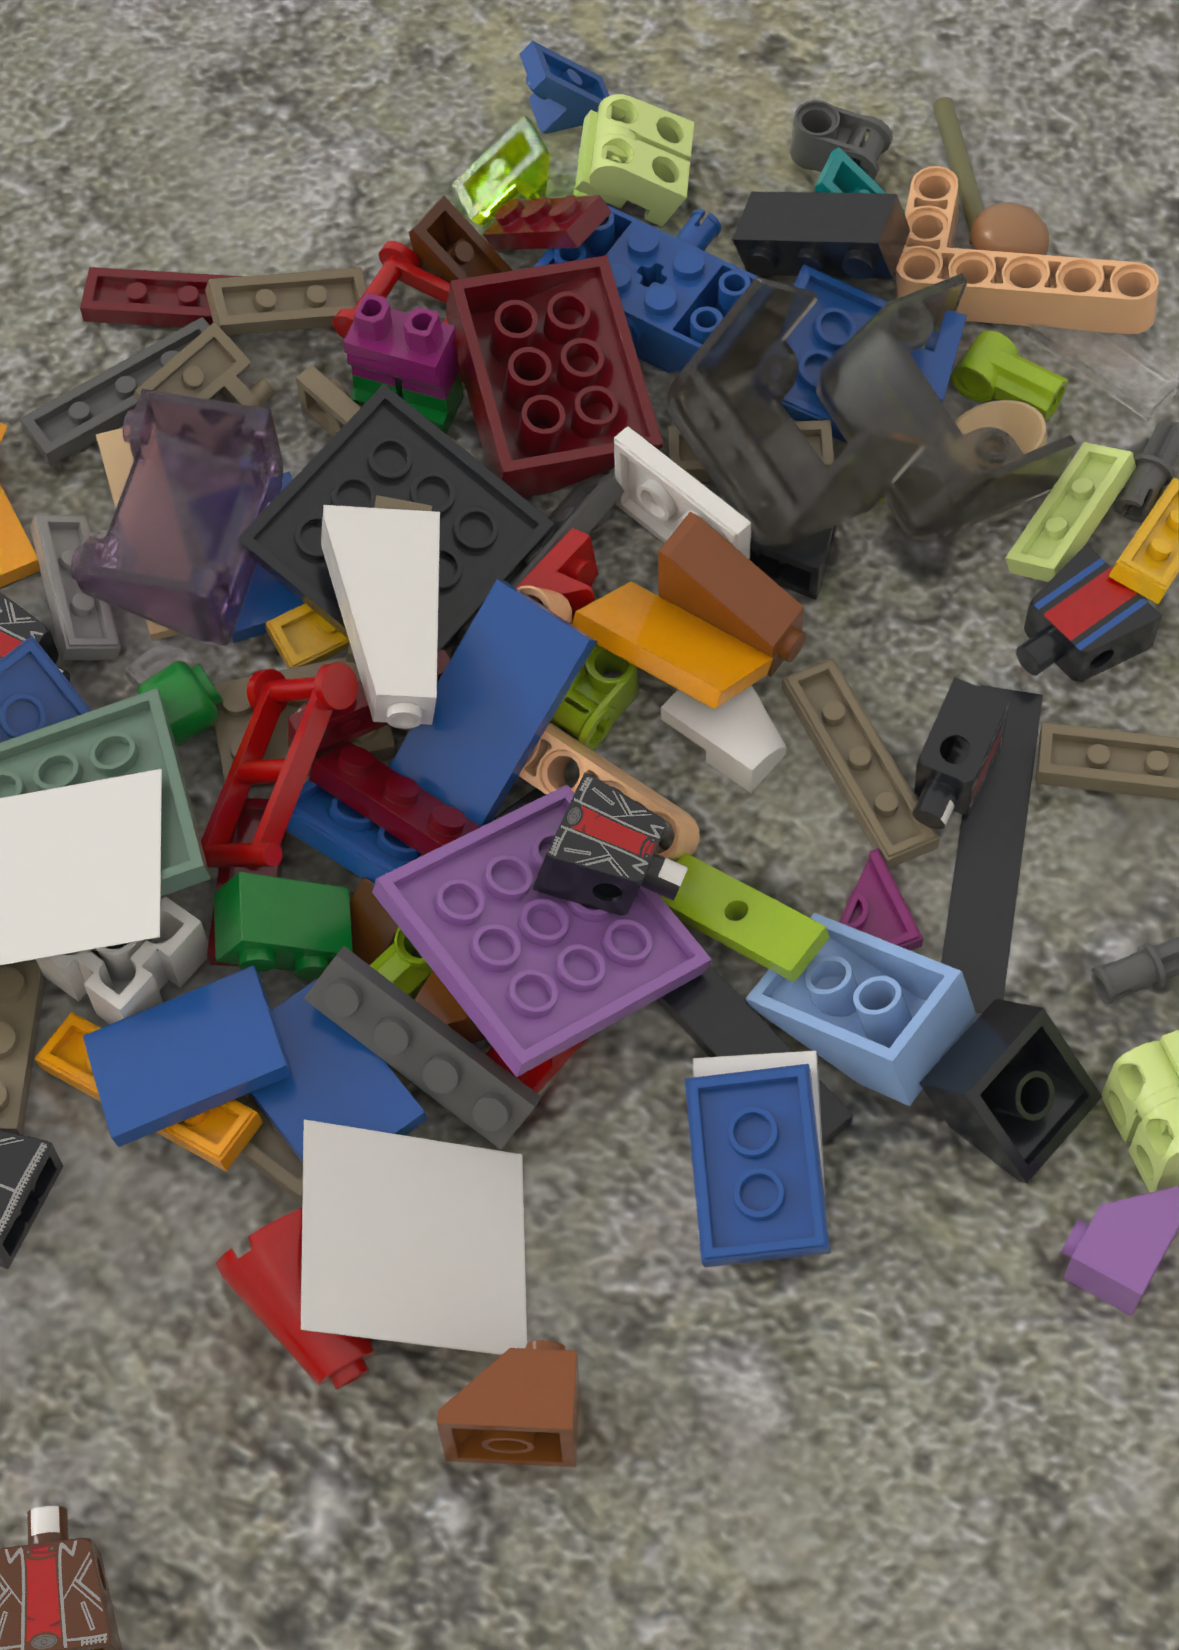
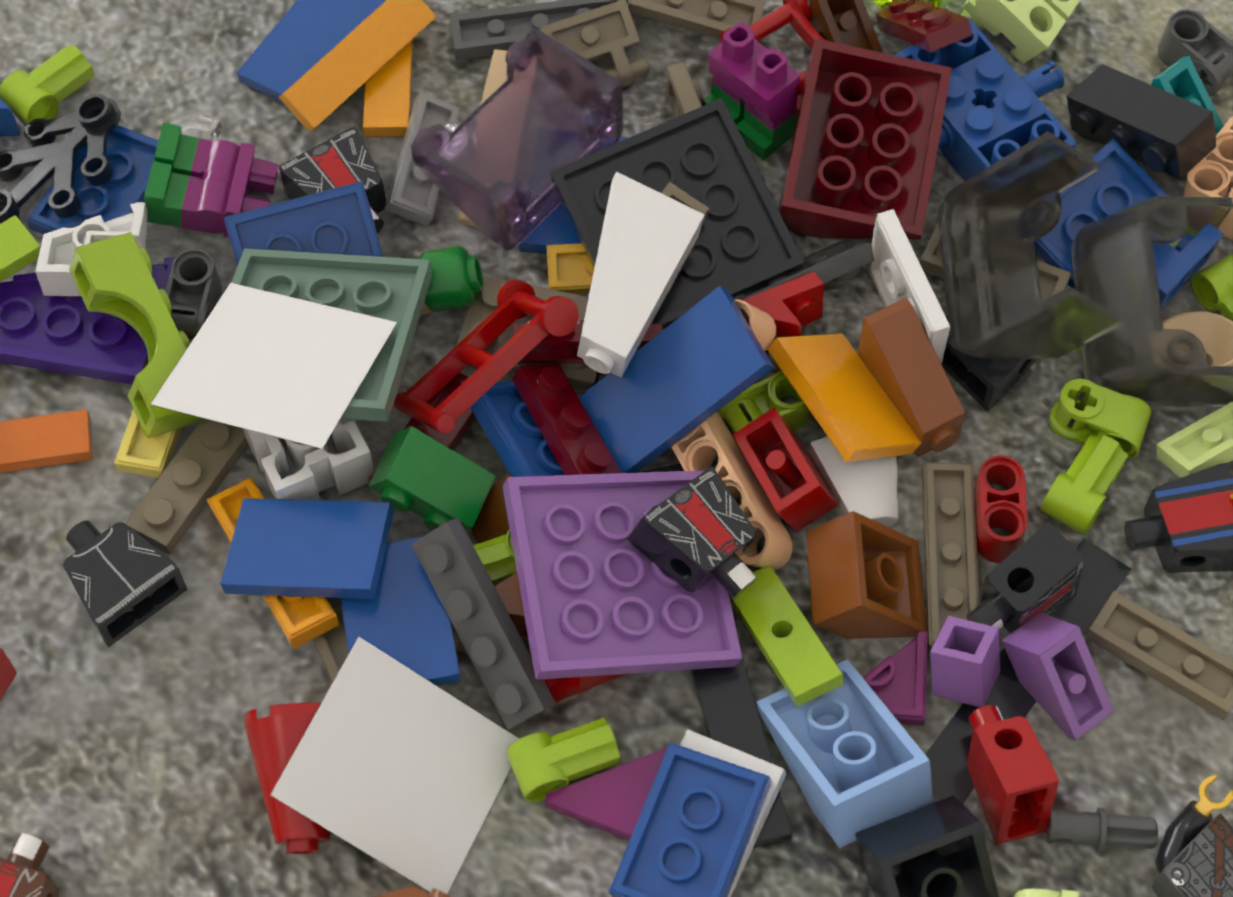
camera: 25 degrees right, 0 degrees up
none -> lime piece [506,717,621,803]
none -> magenta tile [545,748,667,841]
none -> red brick [732,407,839,532]
none -> dark orange slope [806,511,927,639]
none -> medium lavender brick [930,616,1000,707]
none -> red torso [967,705,1059,845]
none -> red beam [974,455,1028,563]
none -> medium lavender slope [1001,612,1114,741]
none -> lime piece [1039,435,1128,536]
none -> lime piece [1048,378,1152,460]

